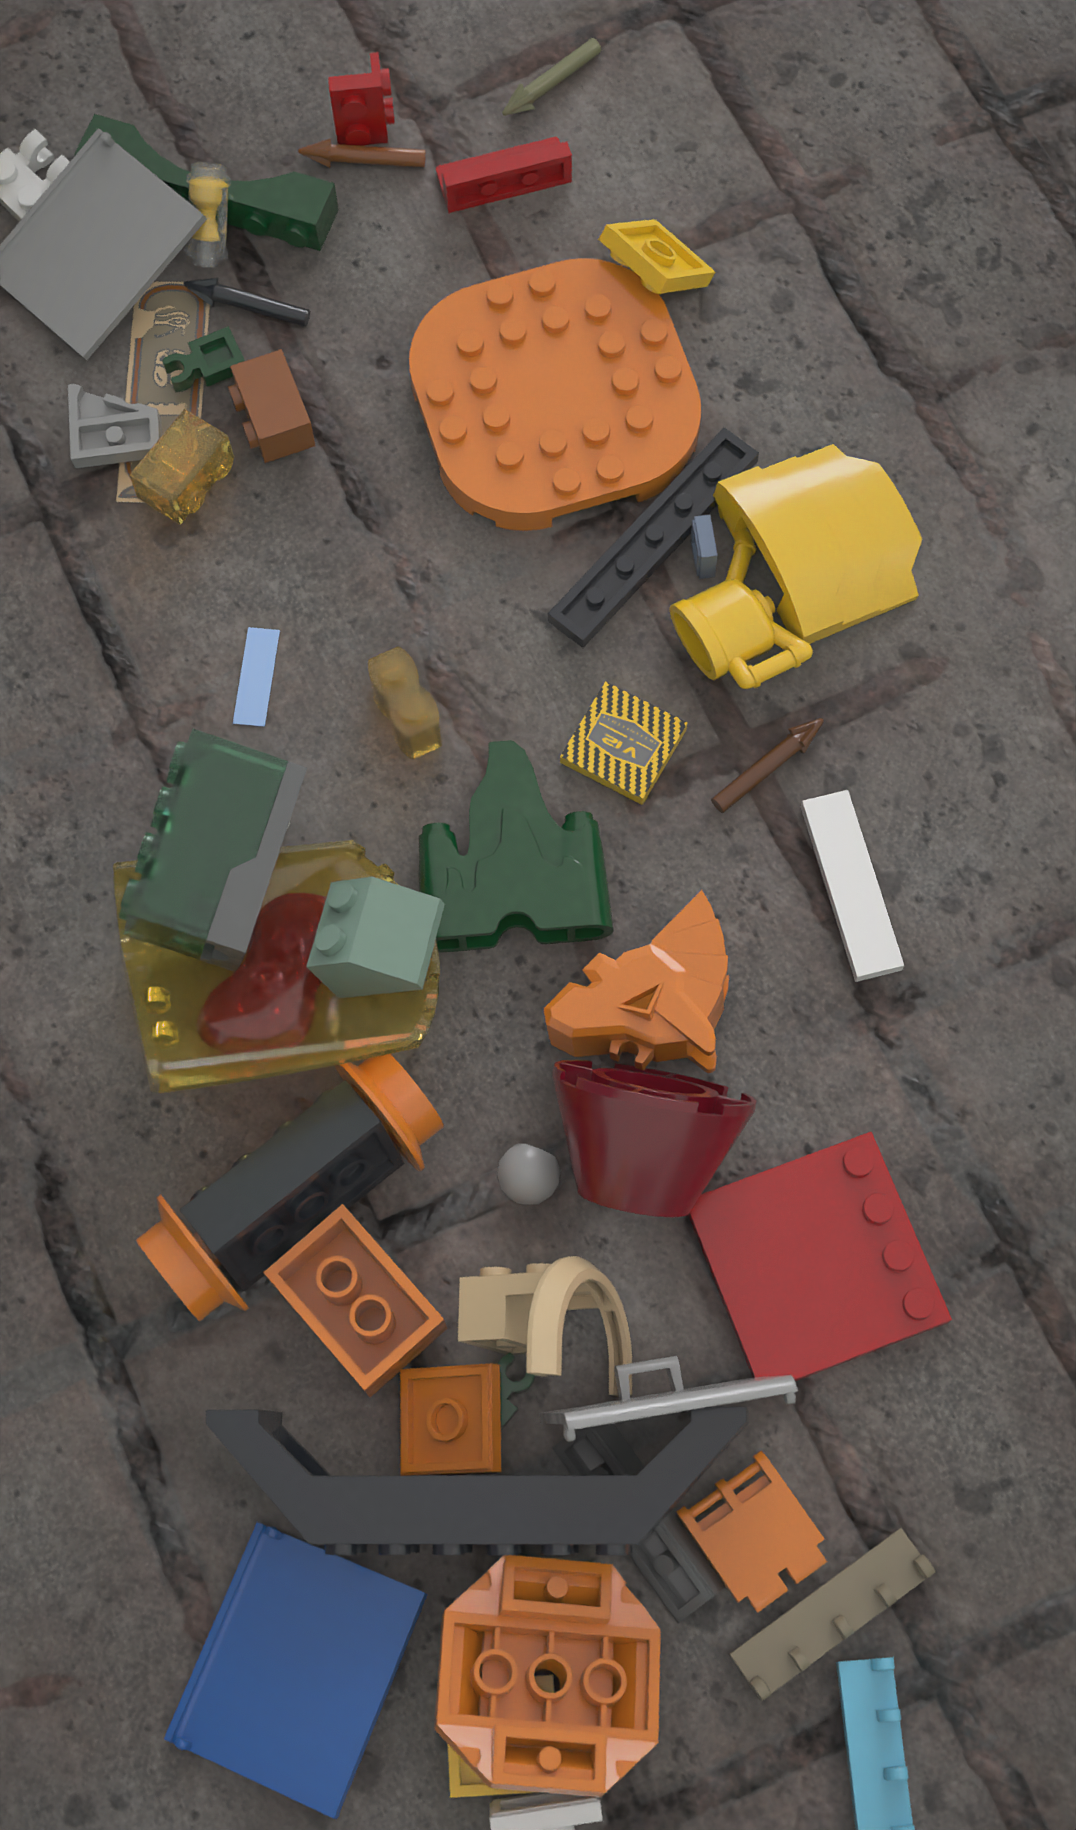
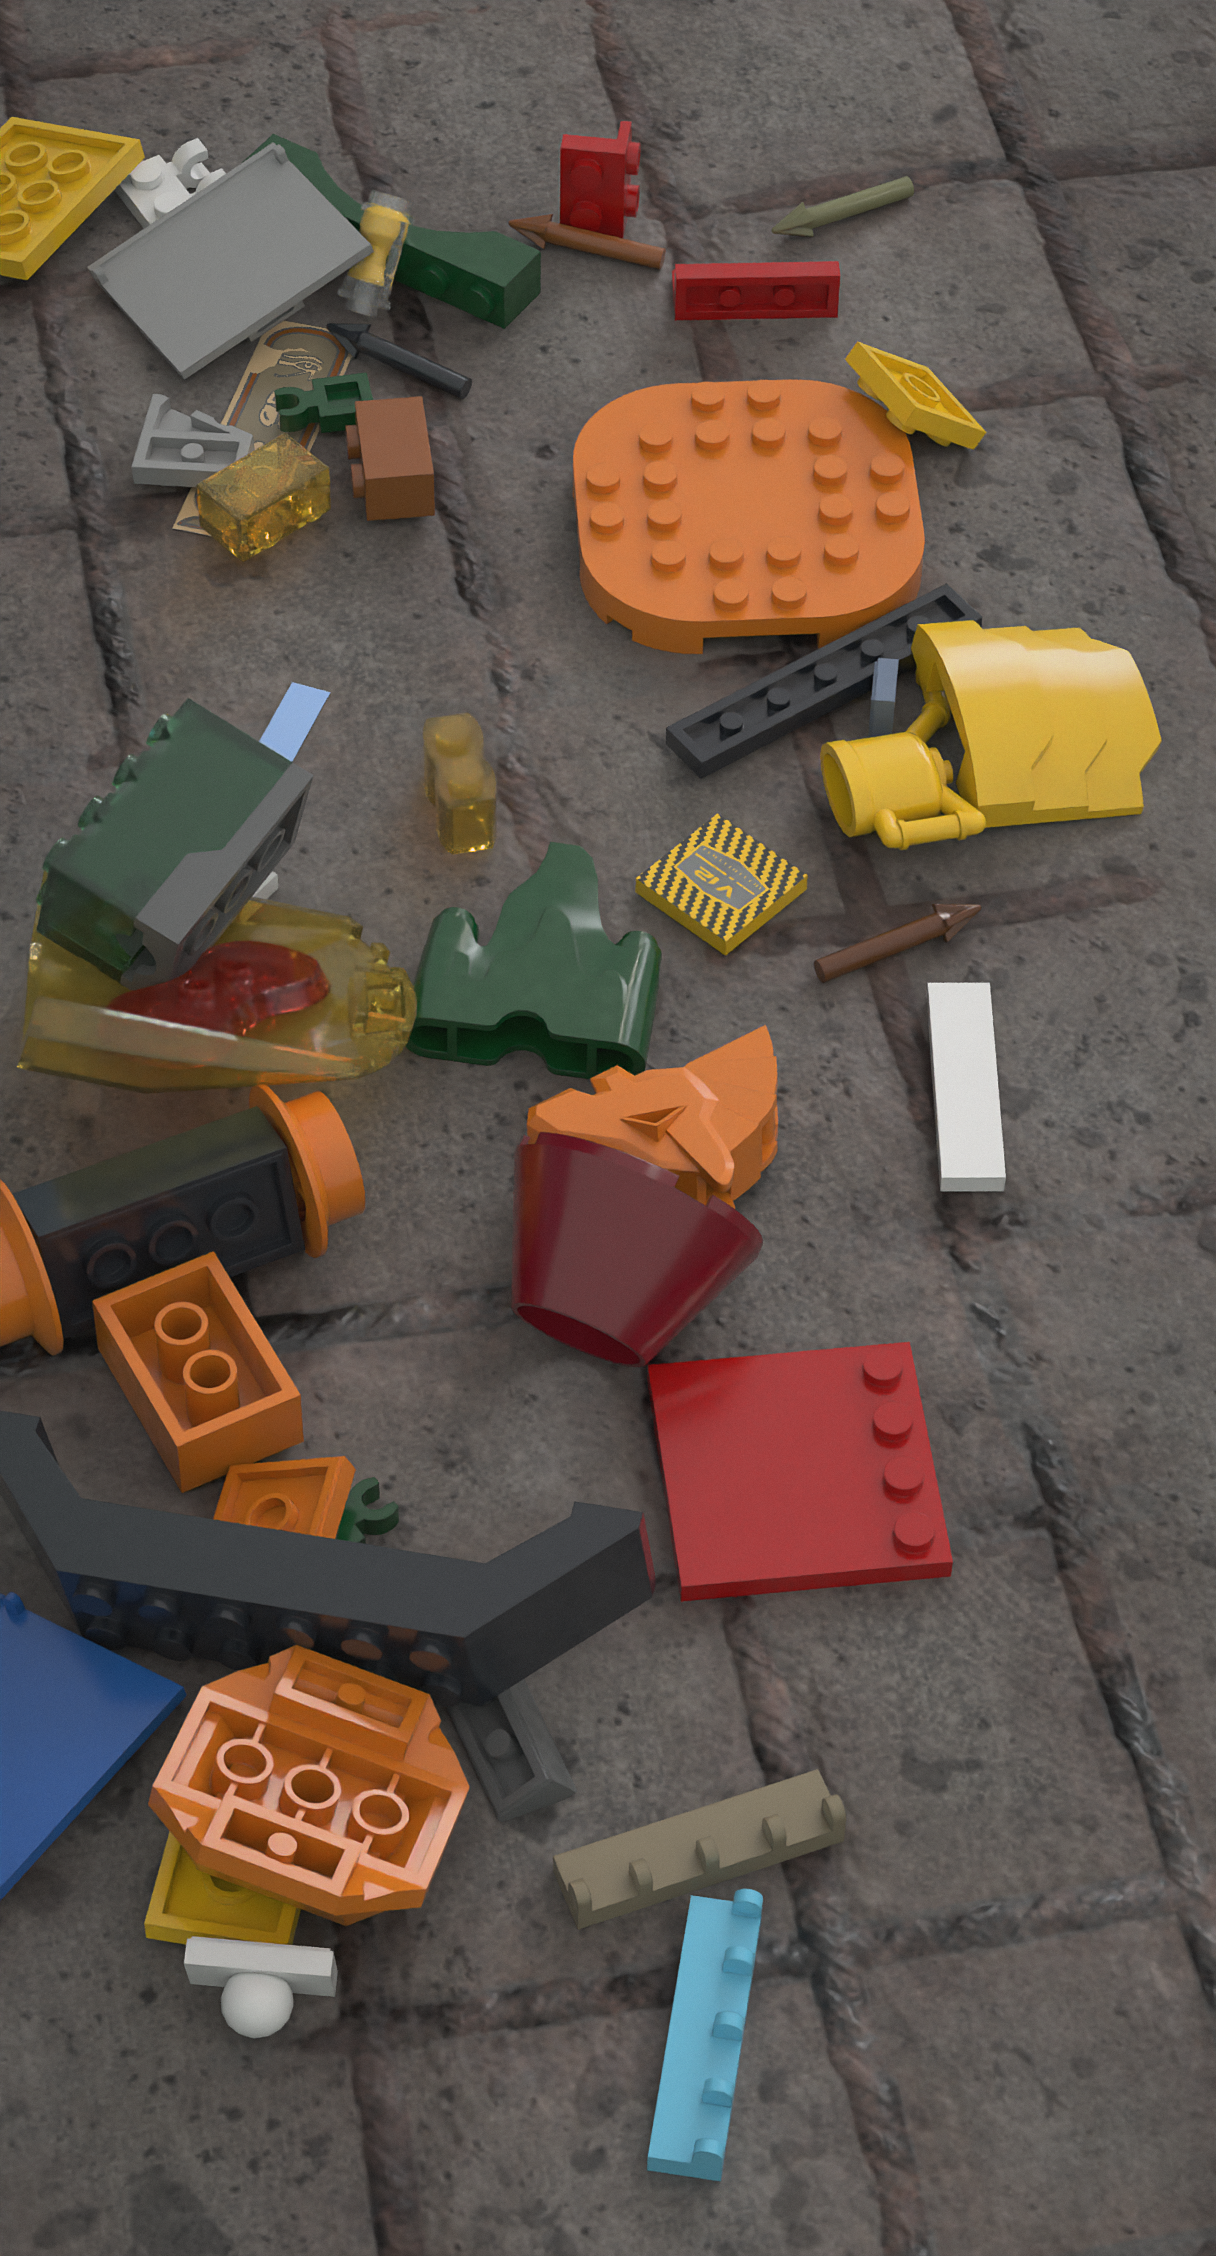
camera: 10 degrees right, 20 degrees down
sand green slope [306,877,445,998] -> none
tan piece [458,1256,632,1397] -> none
light grey piece [497,1144,561,1205] -> none
light grey container [539,1356,798,1441] -> none
orange plate [676,1451,827,1613] -> none

